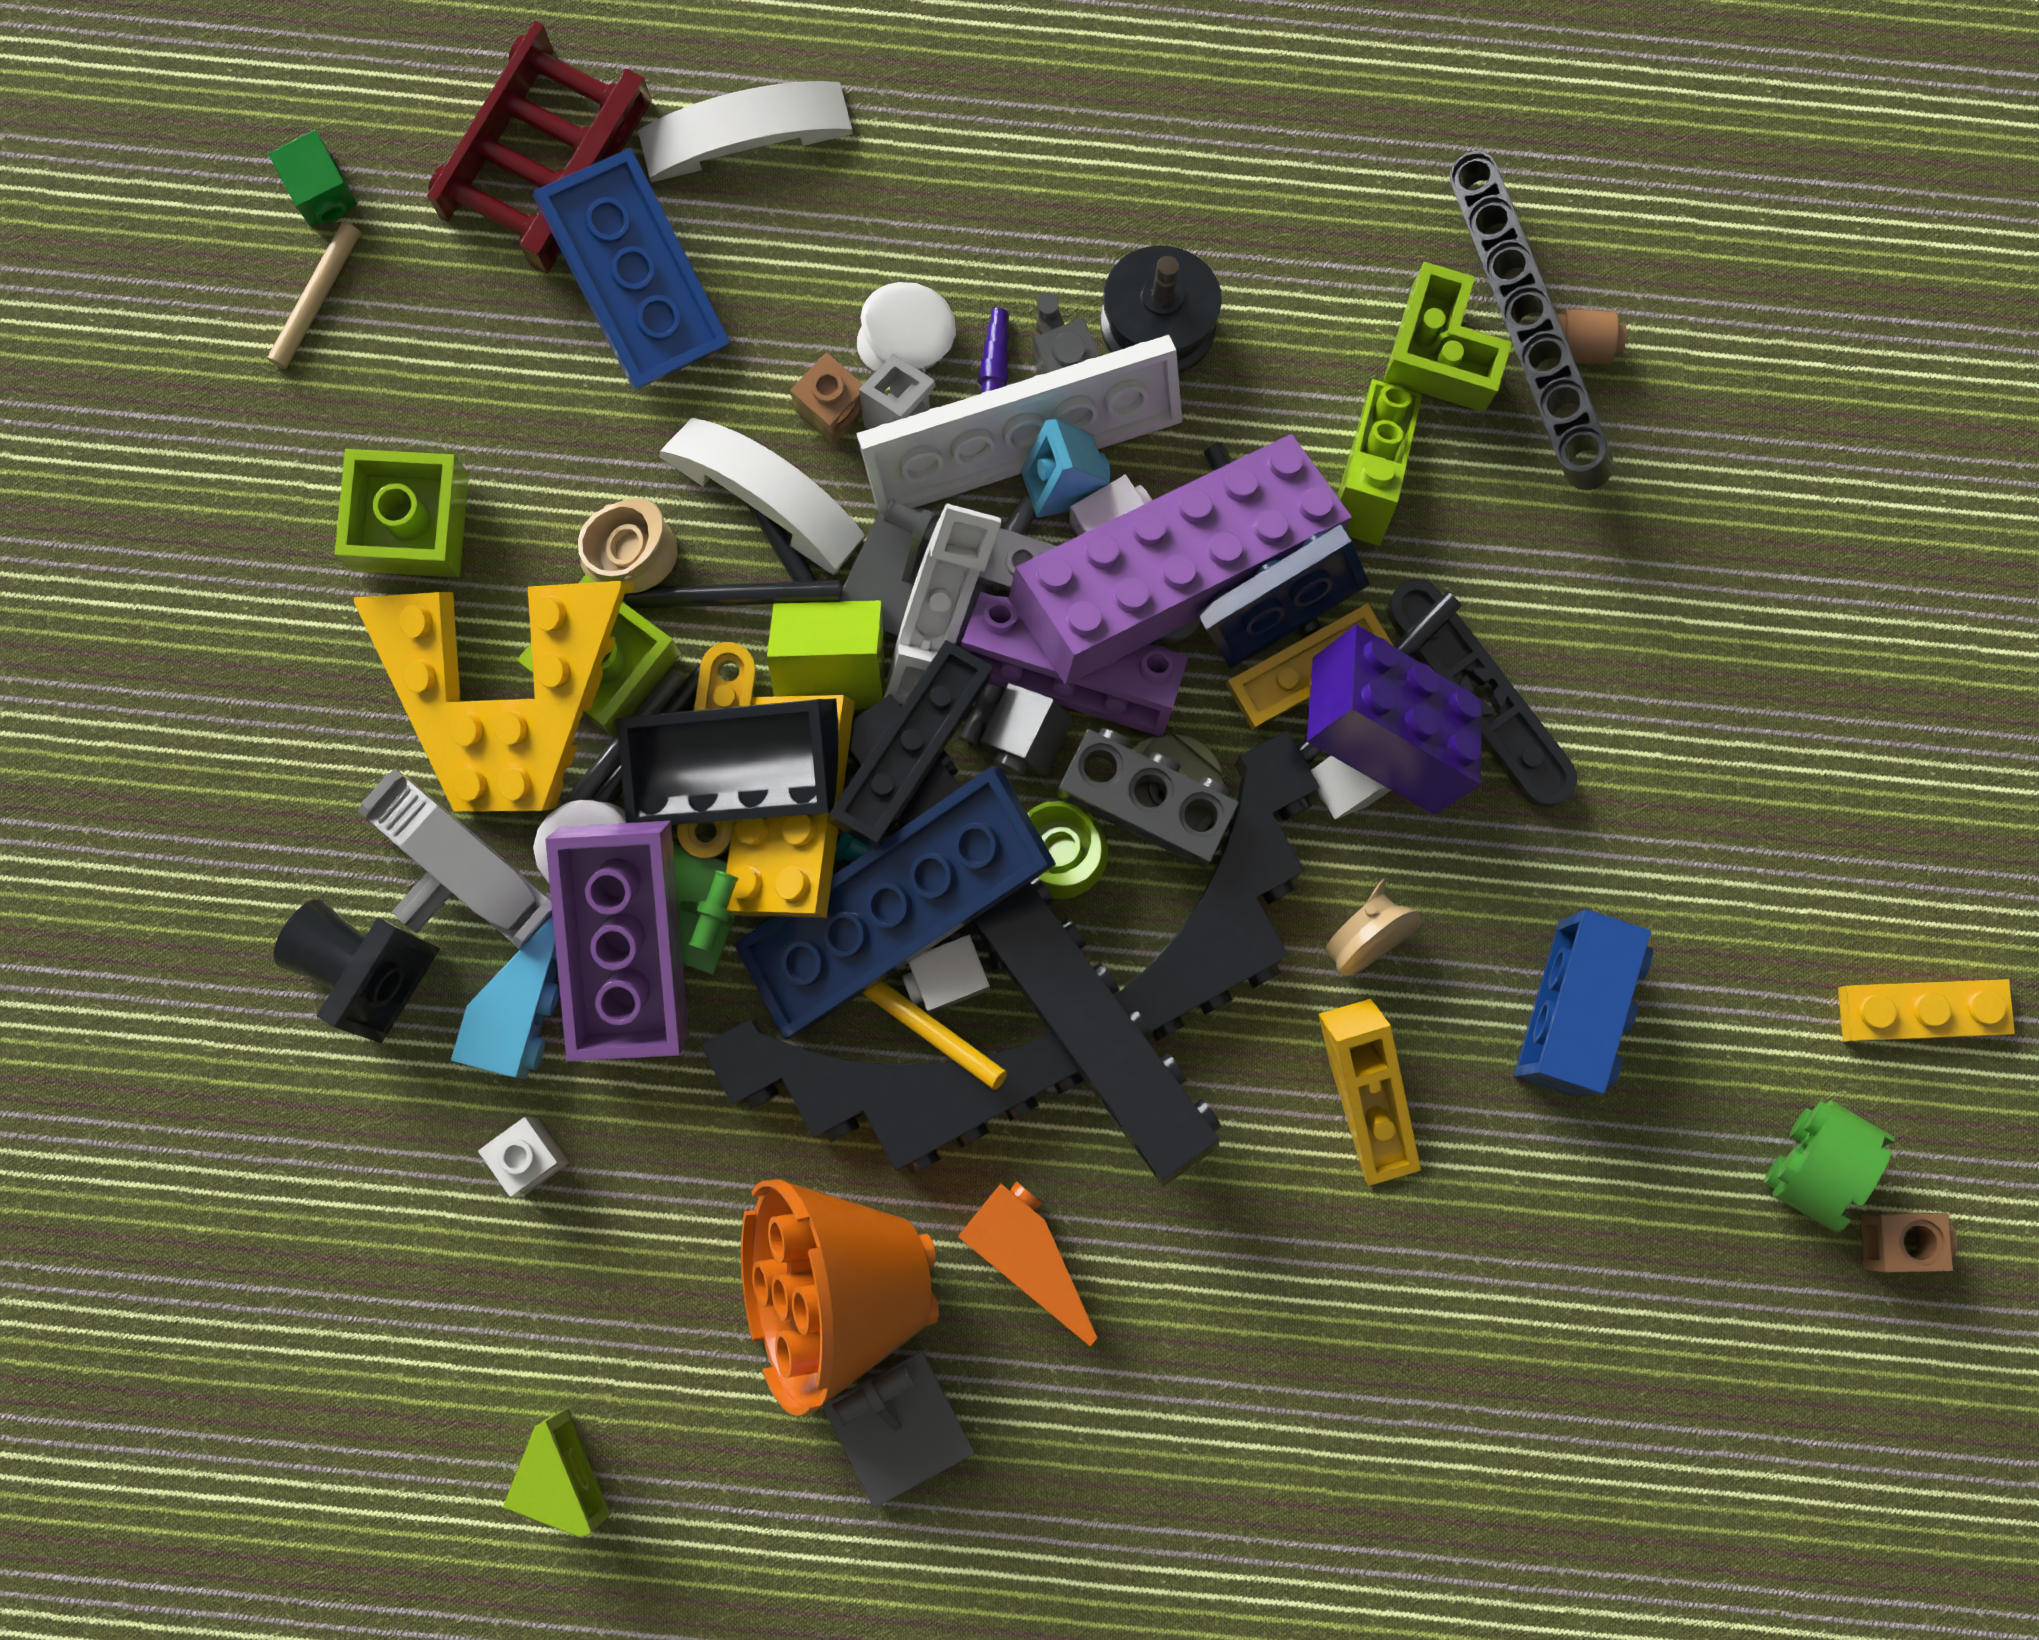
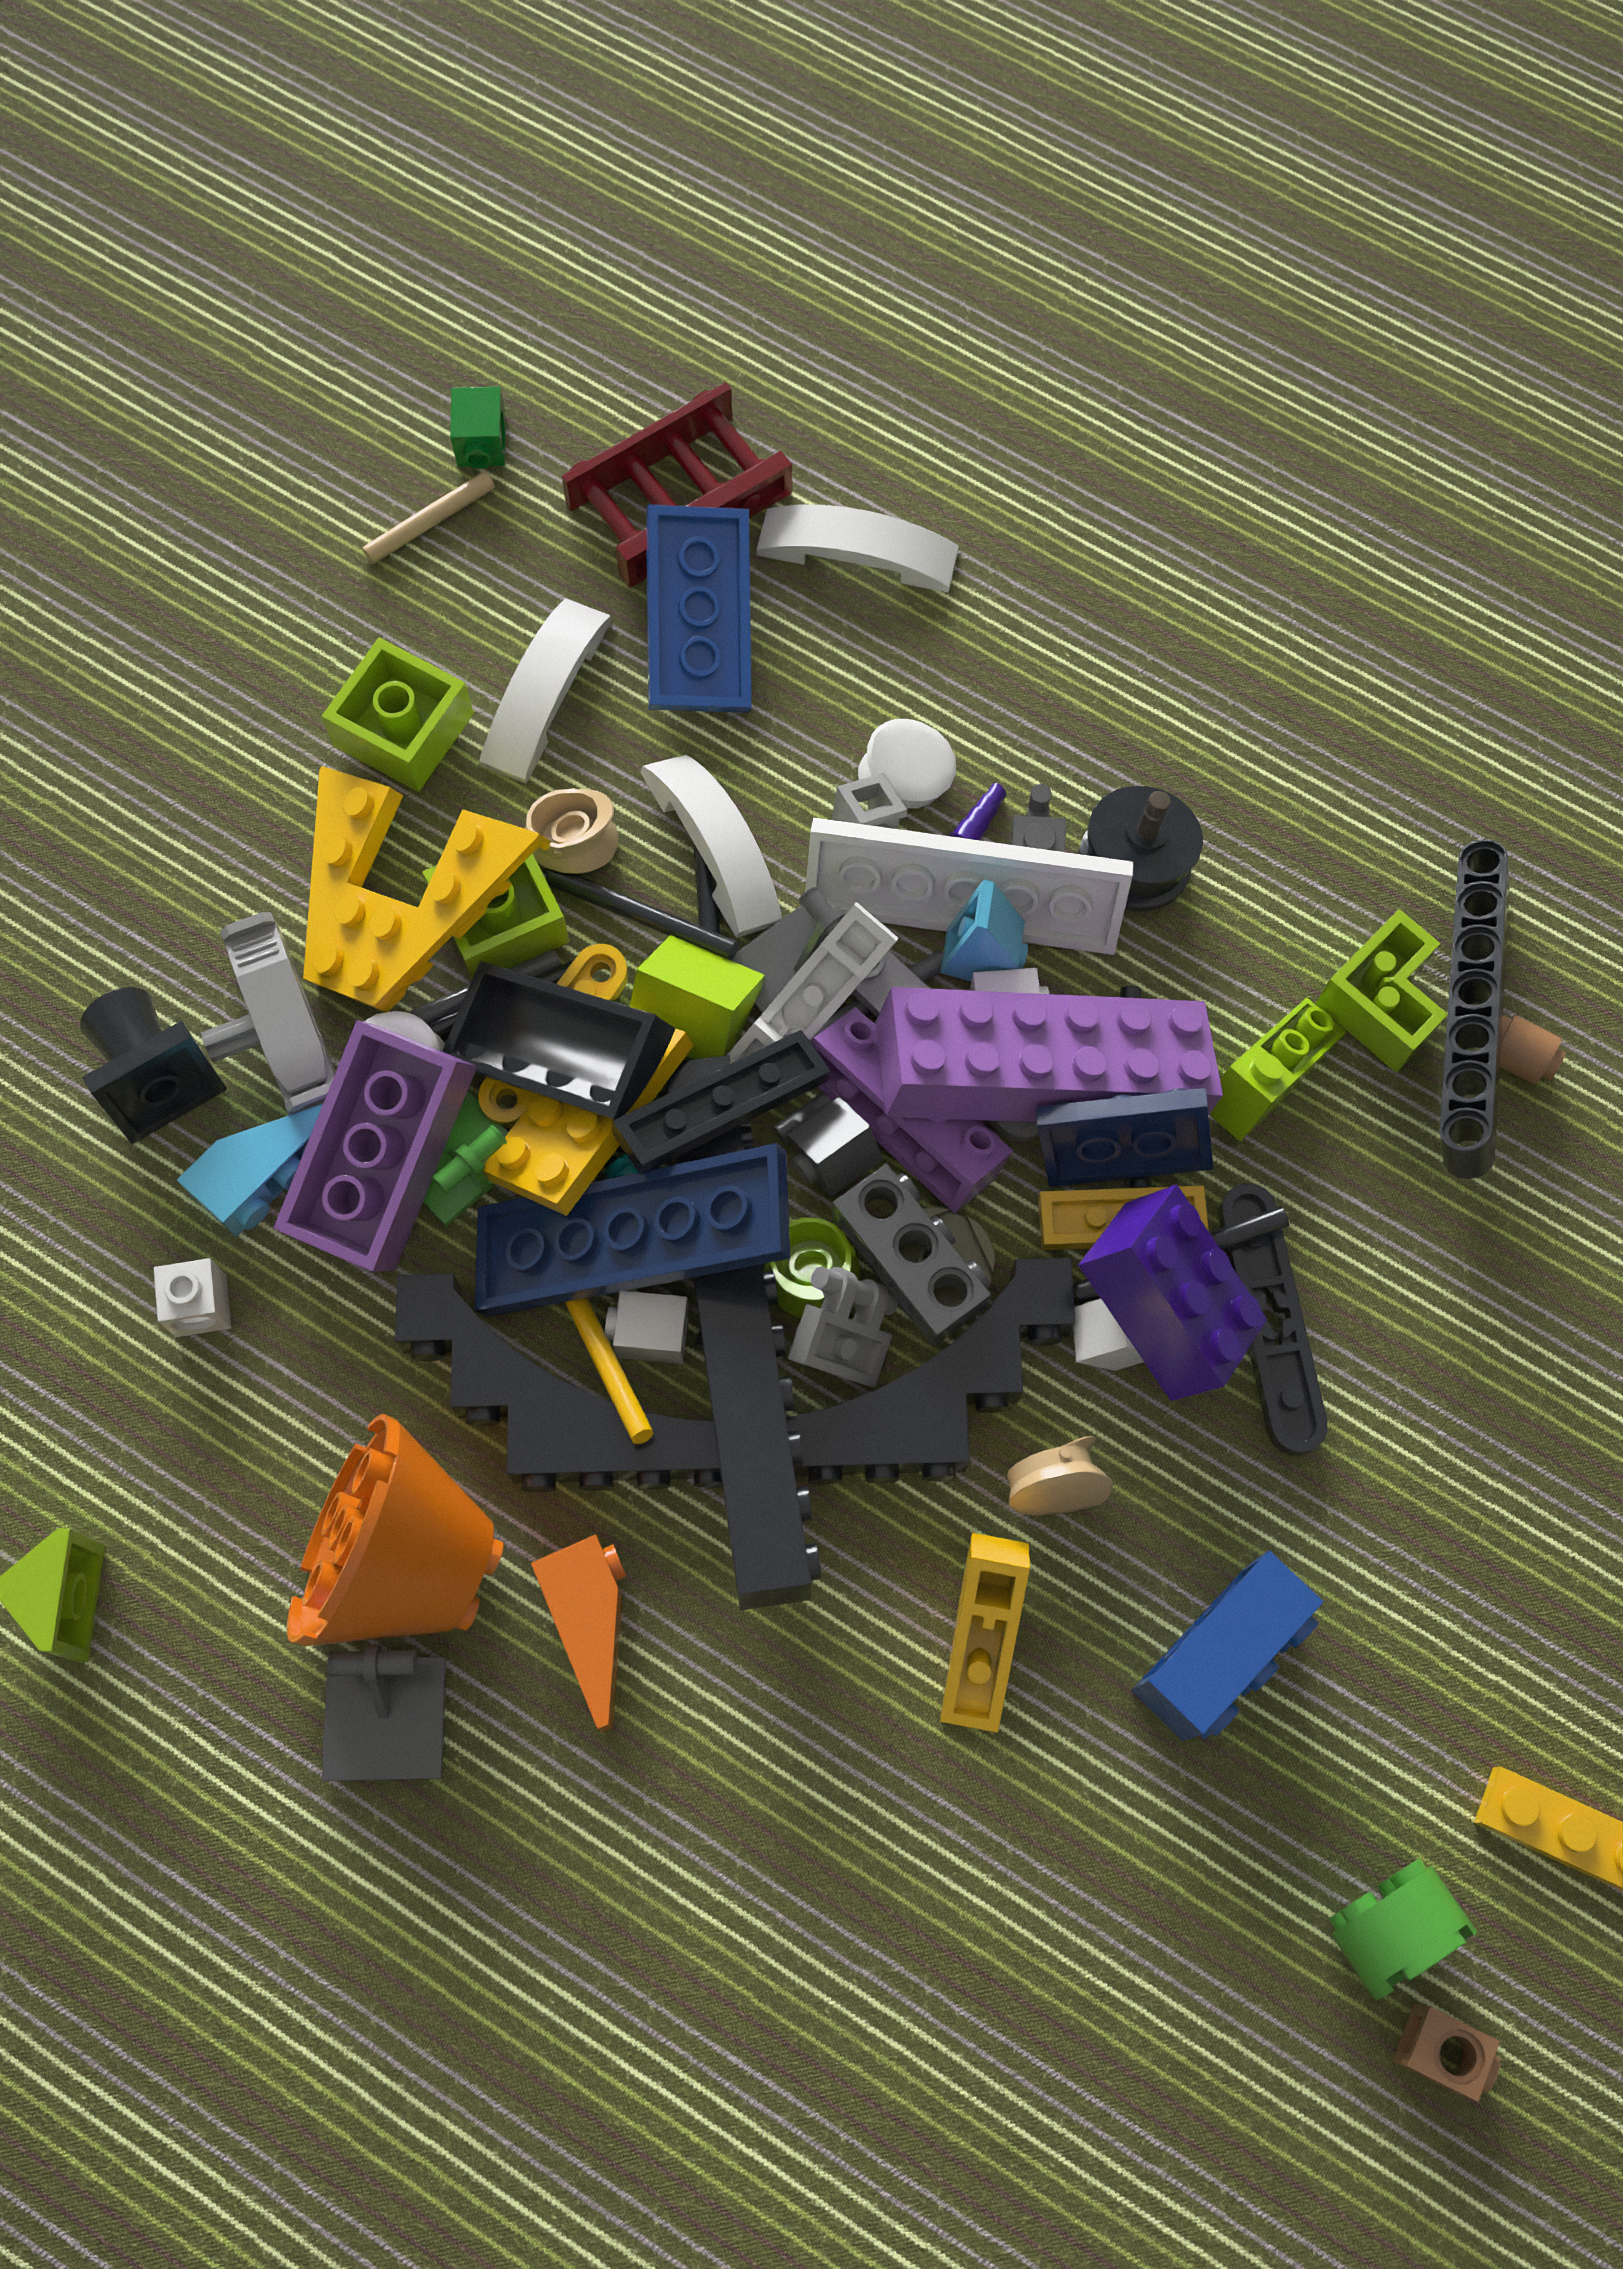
camera: 30 degrees right, 10 degrees down
medium nougat brick [790,352,863,445] -> none
none -> white slope [479,598,611,784]
none -> light grey plate [788,1267,898,1388]

